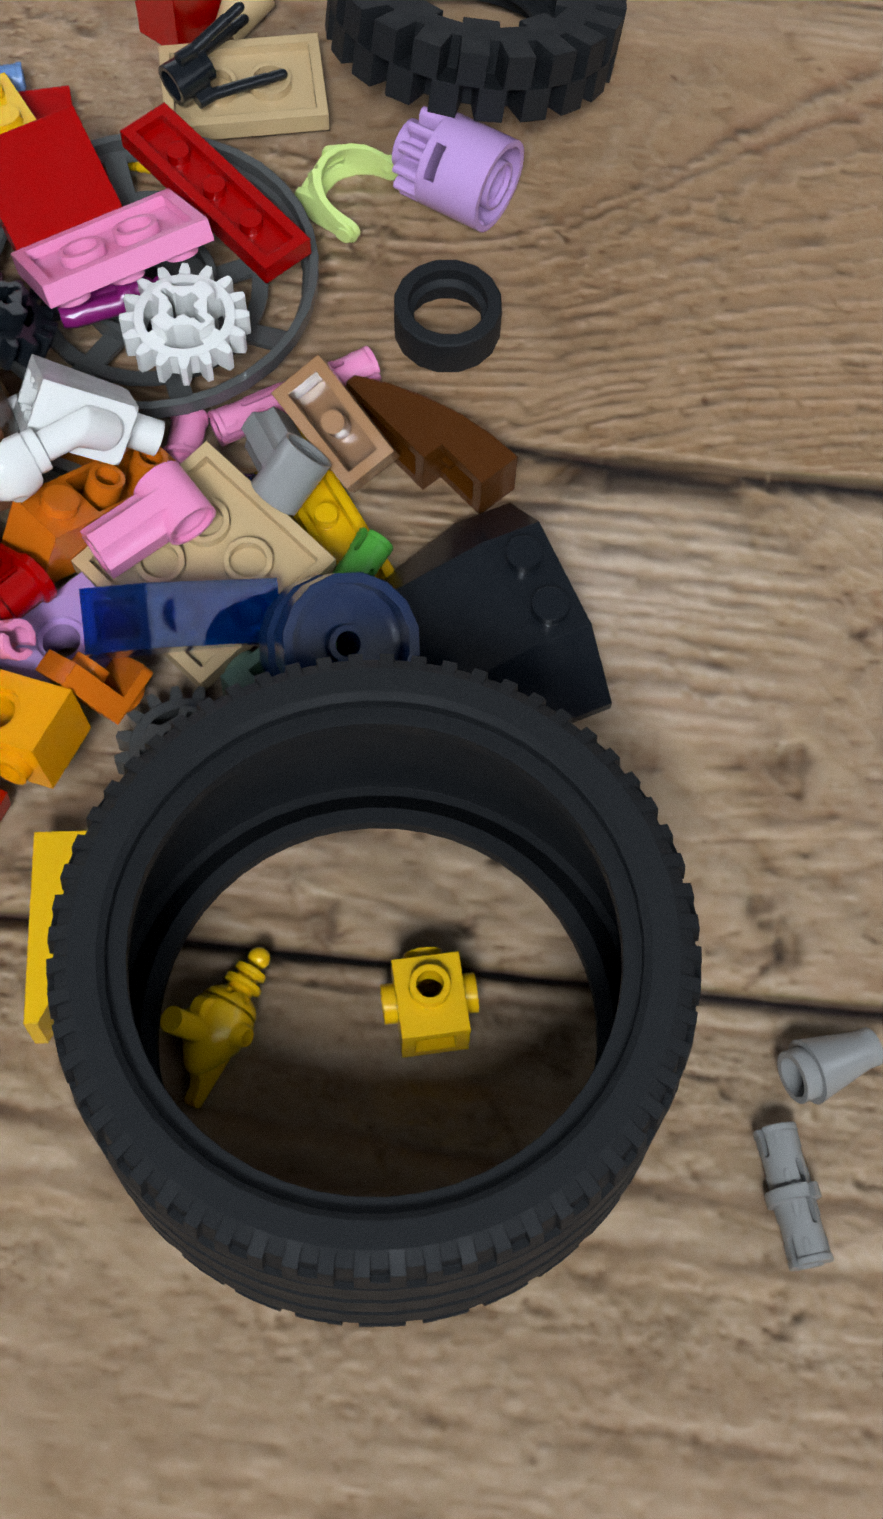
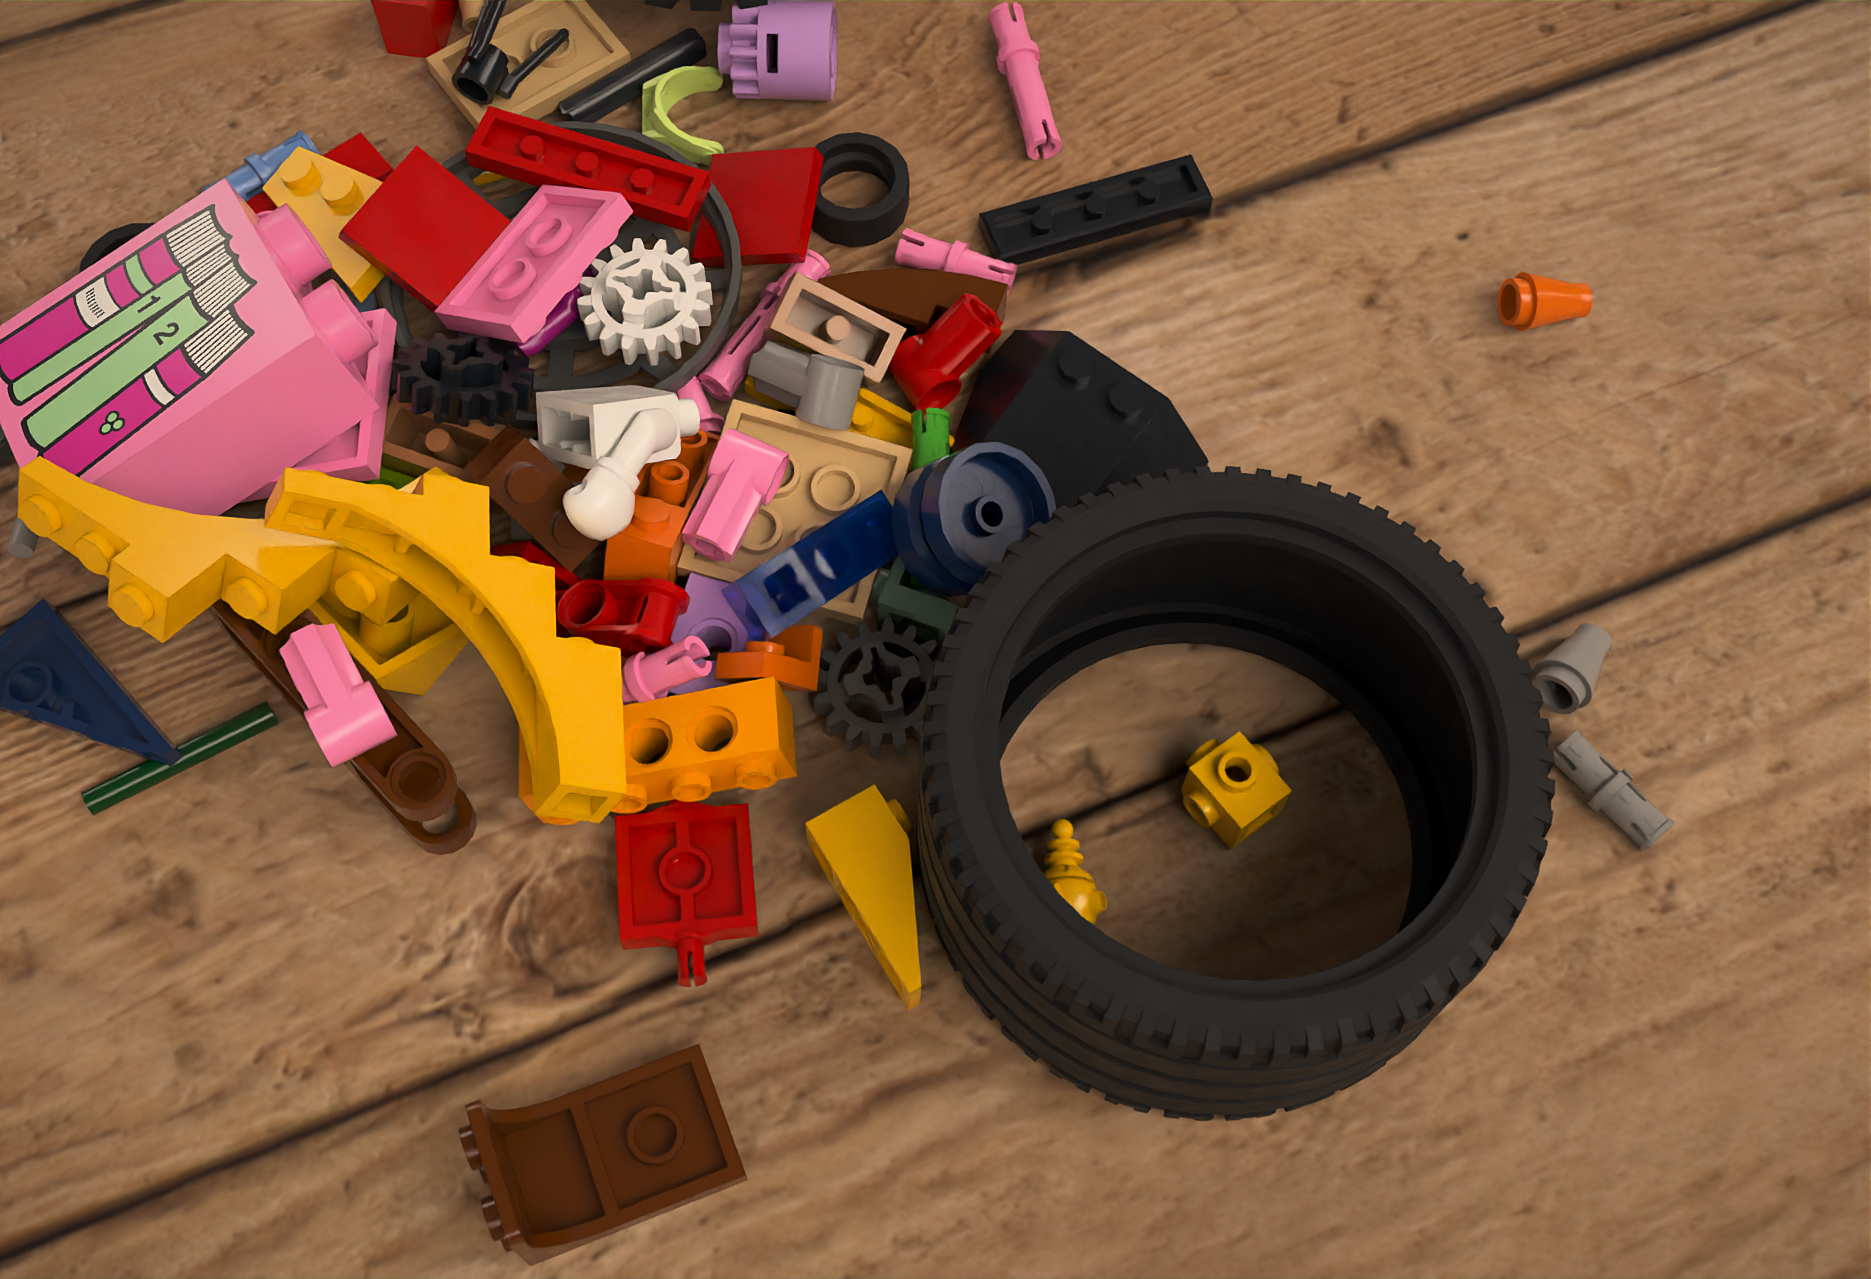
camera: 30 degrees left, 0 degrees up
none -> black axle [558,28,707,123]
none -> red tile [692,147,824,267]
none -> red piece [888,293,1003,414]
none -> bright pink pin [895,228,1017,297]
none -> black tile [978,154,1213,265]
none -> bright pink pin [988,2,1063,160]

